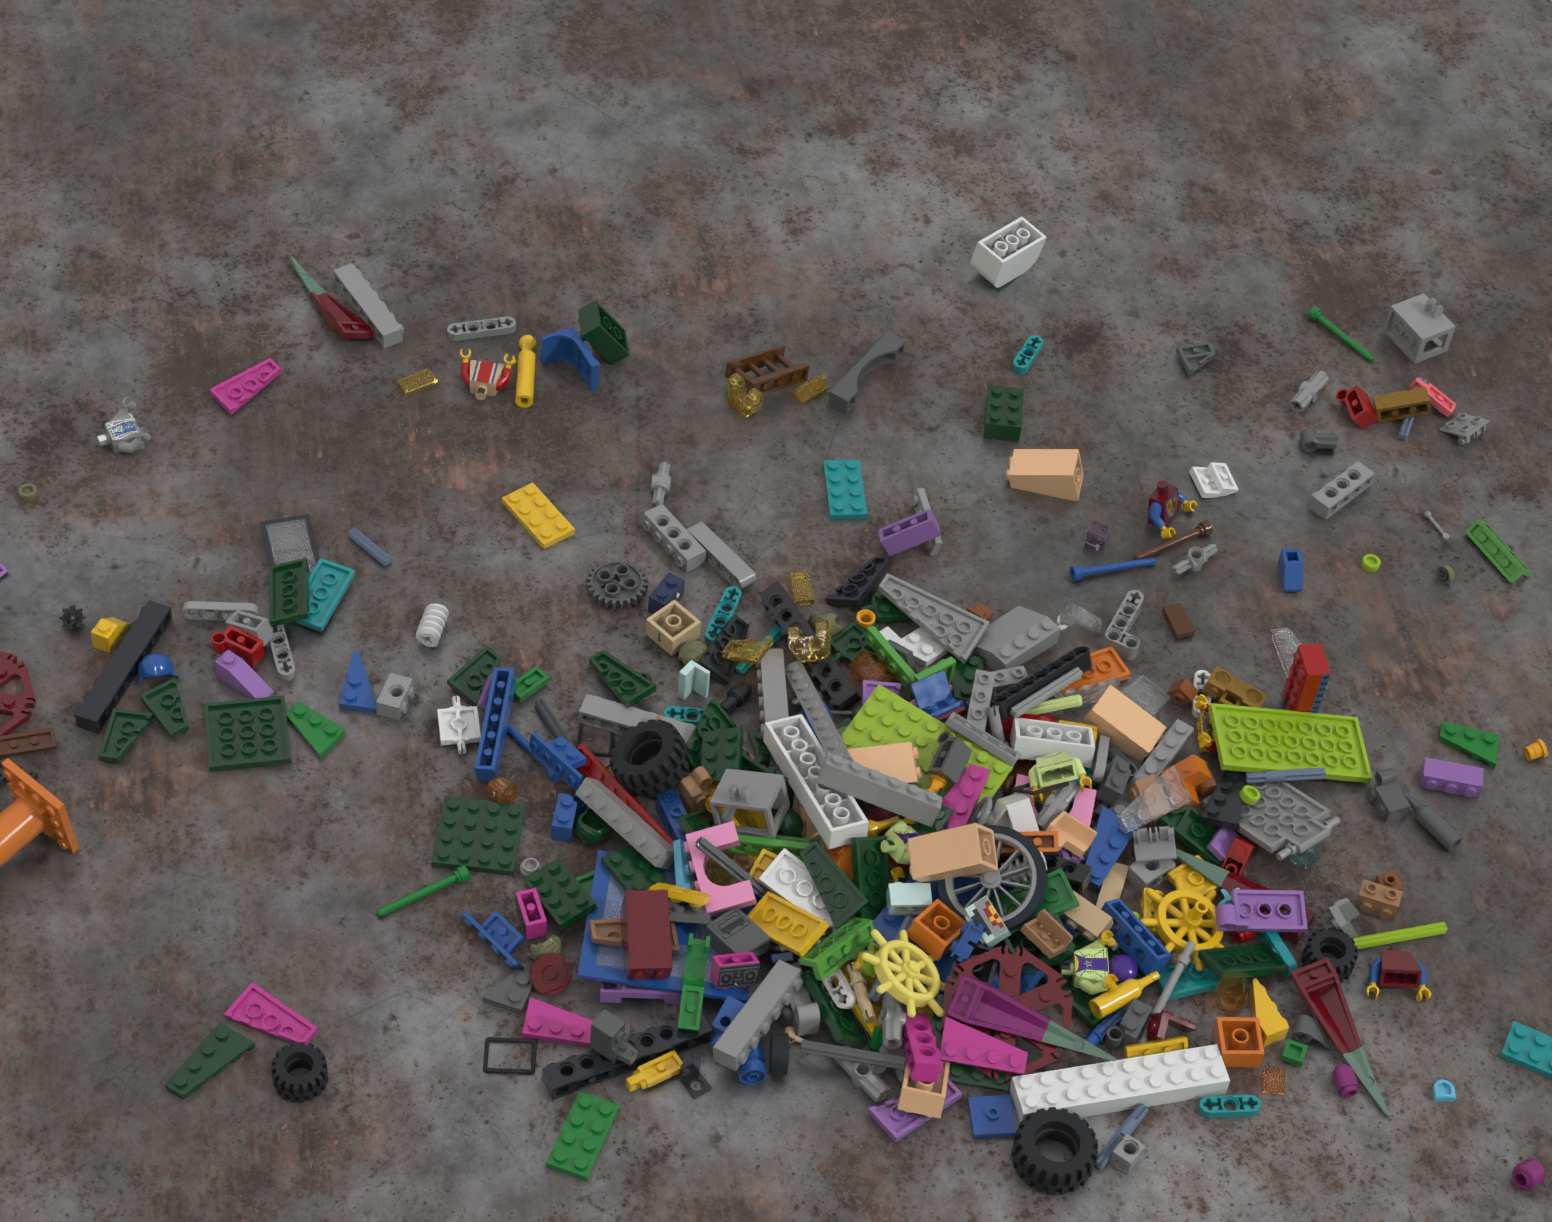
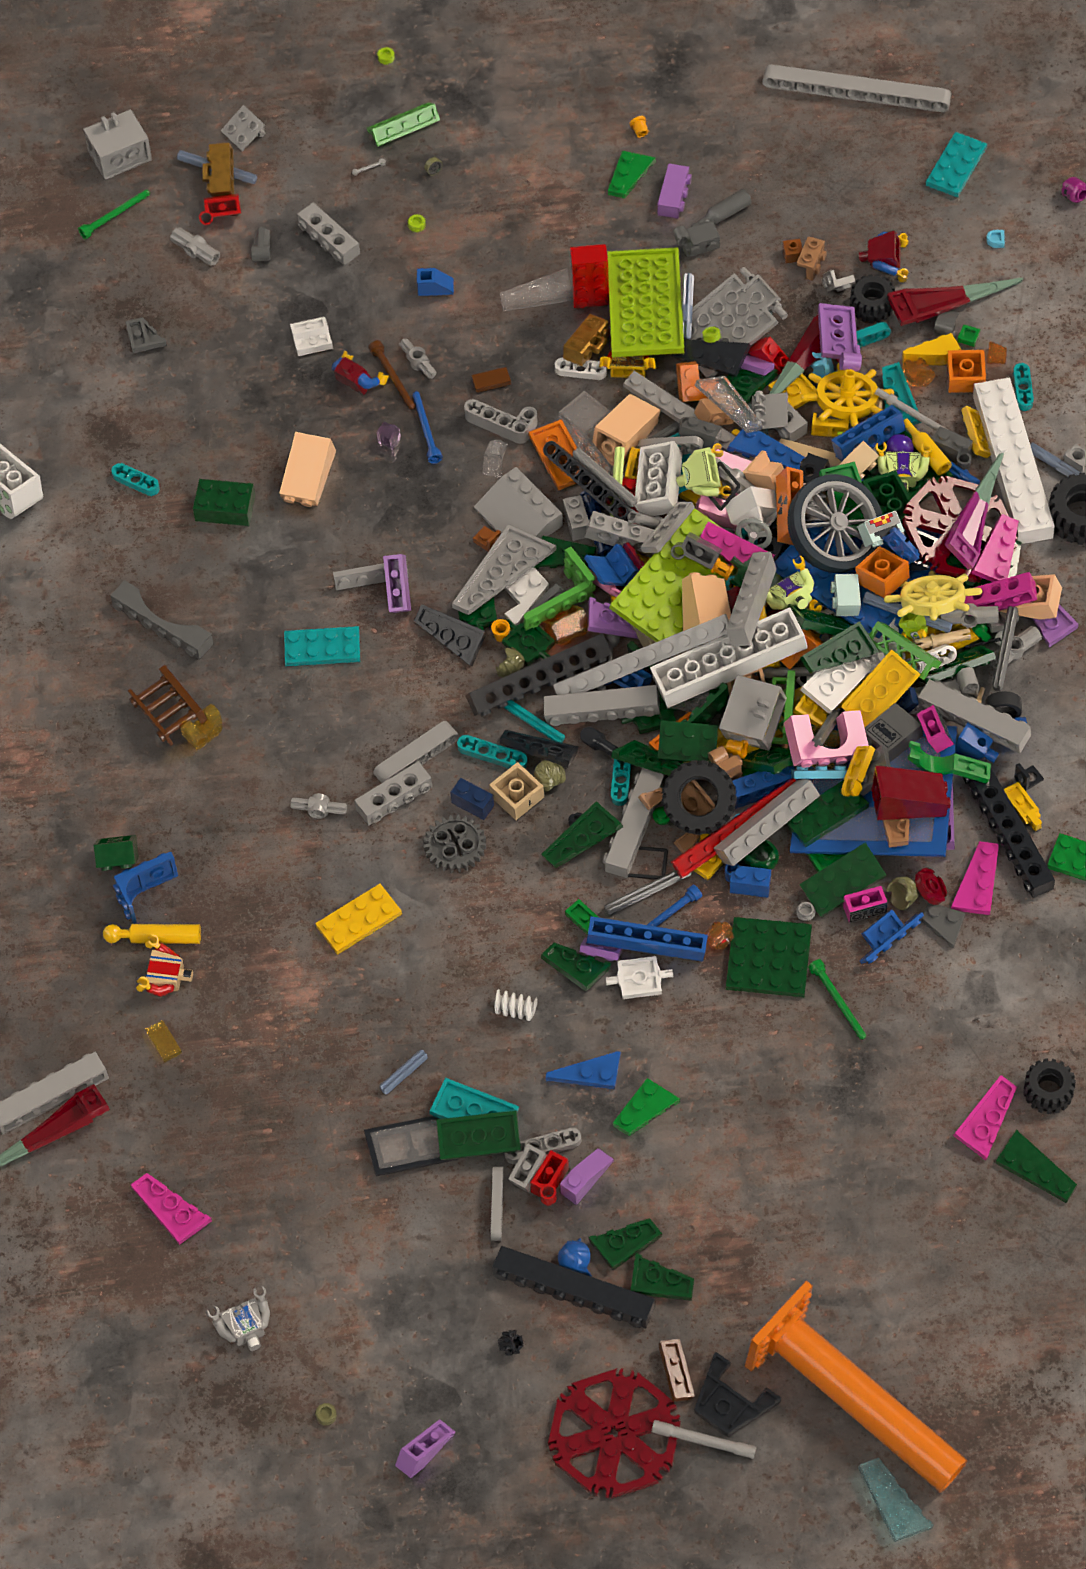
camera: 80 degrees left, 10 degrees up
yellow slope [91,617,131,654] -> none
dark green plate [204,695,291,772] -> none
light grey brick [376,673,415,720] -> none
light grey beam [447,317,516,341] -> none
black piece [483,1037,537,1074] -> none
blue bracket [529,732,587,791] -> none
dark grey hinge [590,1009,638,1065] -> none
light aqua panel [678,660,710,700] -> none
clear yellow wing [722,636,774,665] -> none
clear yellow piece [788,620,831,663] -> none
clear yellow tile [789,571,815,605] -> none
clear yellow hinge [791,374,830,403] -> none
light nougat slope [907,823,998,882] -> none
blue plate [967,1095,1017,1139] -> none
medium nougat bracket [1020,909,1073,959] -> none
dark red bracket [1146,1010,1197,1041] -> none
dark orange plate [1167,678,1199,706] -> none
dark green plate [1197,943,1289,980] -> none
magenta brick [1332,1064,1359,1098] -> none
lime axle [1351,922,1447,949] -> none
coral hinge [1409,377,1456,417] -> none

